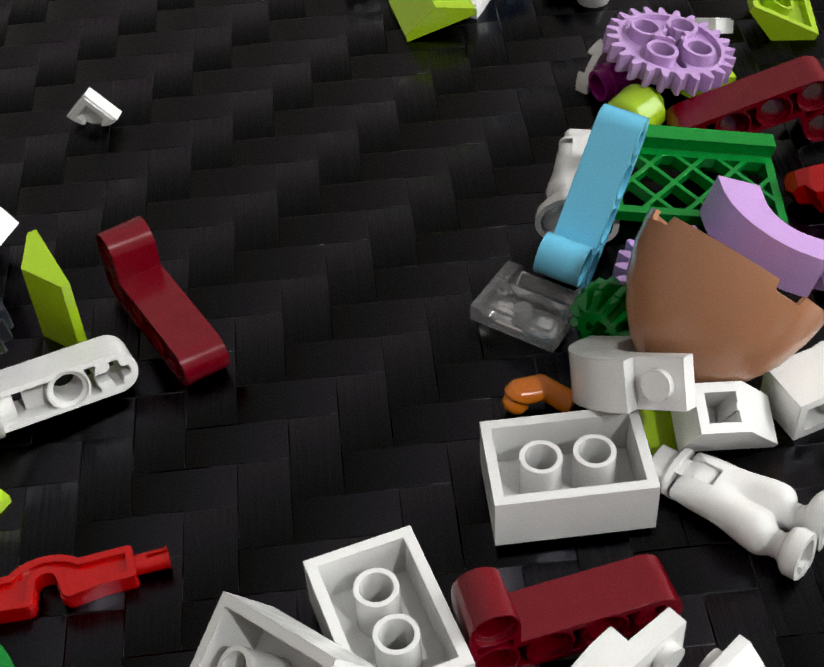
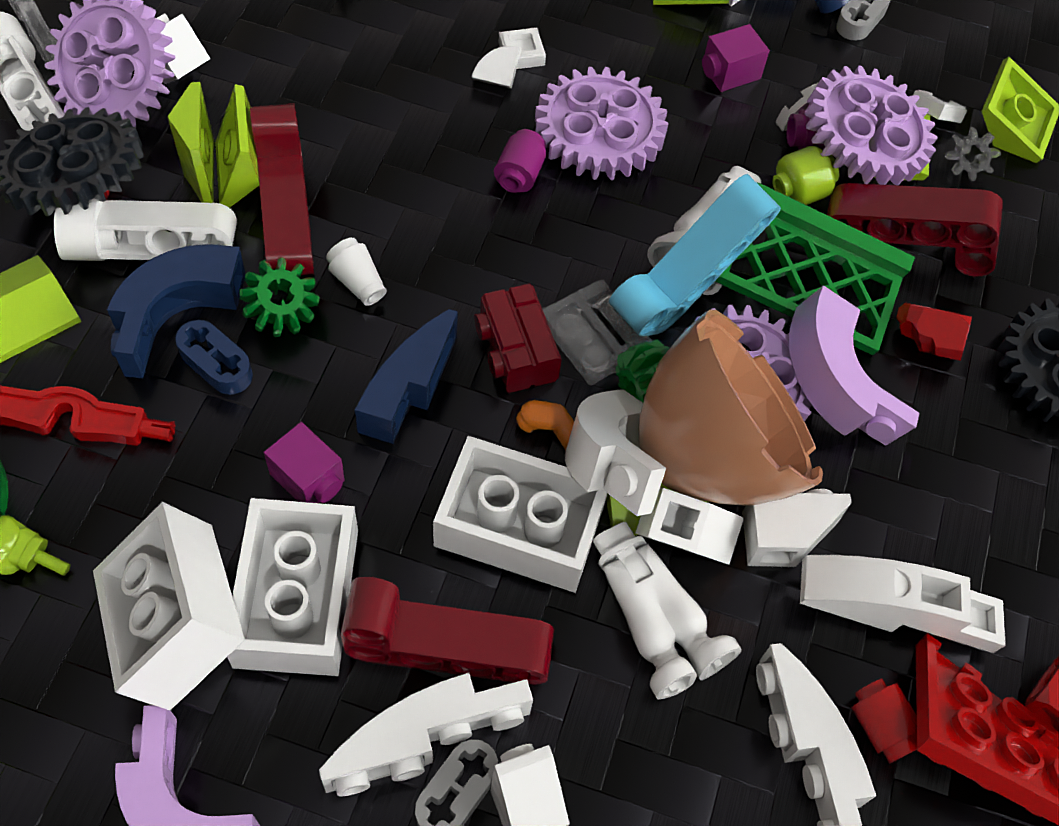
camera: 15 degrees right, 15 degrees up
none -> dark blue arch [107,244,246,378]
none -> dark blue beam [175,320,253,395]
none -> lime slope [215,84,259,208]
none -> green gear [239,257,319,337]
none -> magenta brick [264,422,345,503]
none -> white cone [326,238,387,306]
none -> dark blue slope [355,309,458,444]
none -> white tile [472,46,521,89]
none -> dark red brick [474,283,562,393]
none -> magenta brick [494,129,546,193]
none -> white tile [499,28,546,69]
none -> lavender gear [535,67,668,180]
none -> magenta brick [702,24,770,92]
none -> clear gear [945,127,1001,181]

